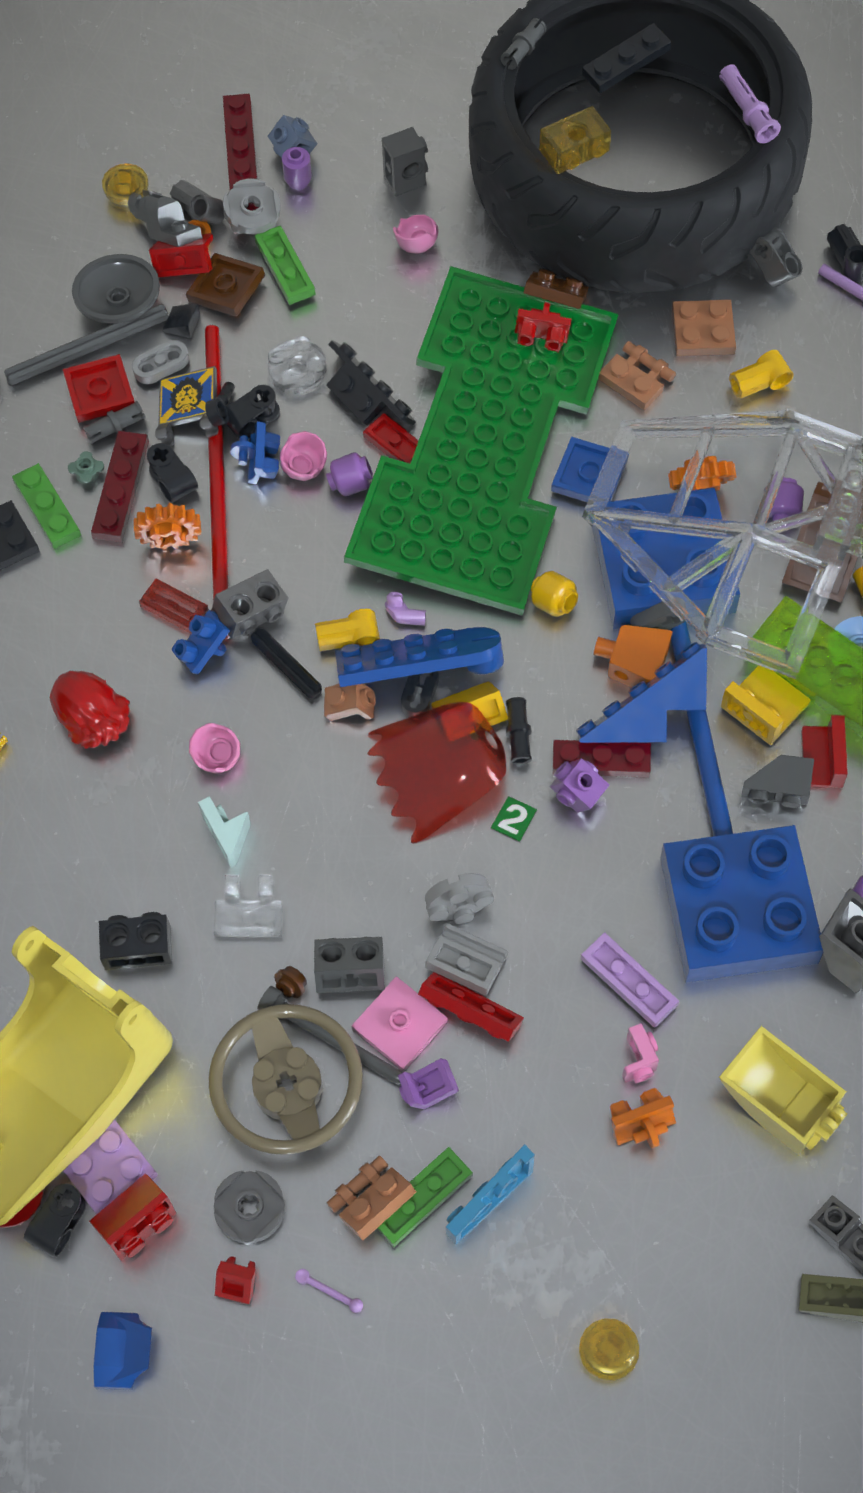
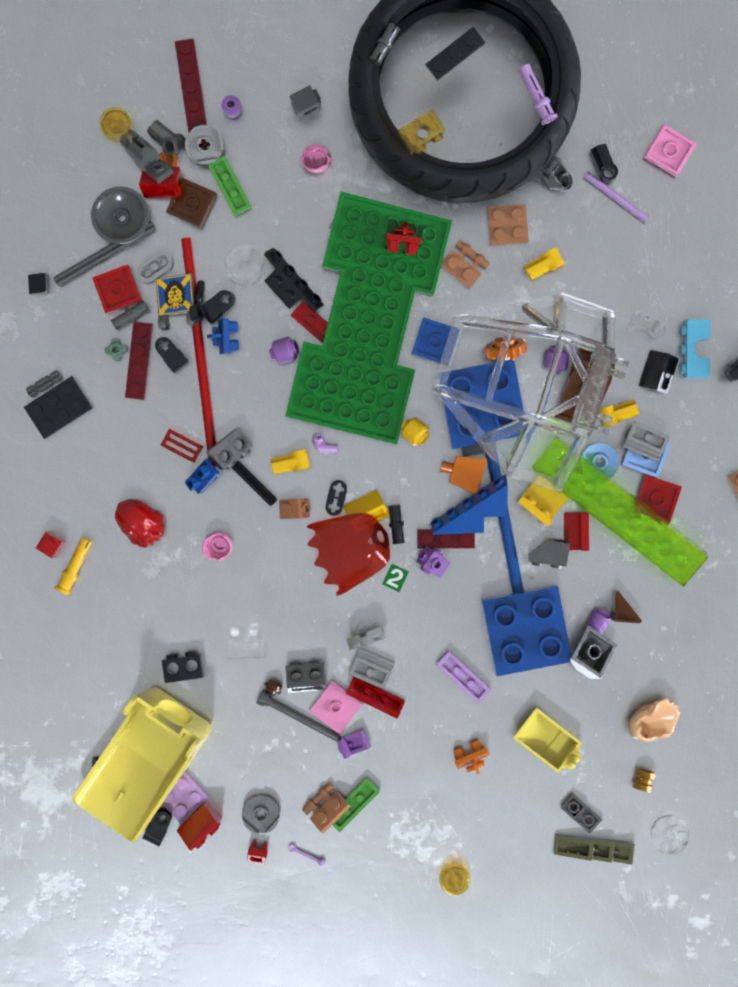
camera: 10 degrees left, 25 degrees up
bright green plate [12,463,81,549] -> none
blue slope [93,1312,152,1390] -> none
orange gear [133,503,201,550] -> none
black slope [163,303,200,339] -> none
light aqua slope [198,796,251,868] -> none
dark tan piece [209,1004,363,1155] -> none
sand blue brick [268,115,318,158] -> none
bright pink hair [279,431,327,482] -> none
blue plate [335,627,504,687] -> none
dark azure wing [446,1144,535,1245] -> none
reddish brown plate [523,269,589,309] -> none
bright pink bracket [622,1023,659,1083] -> none

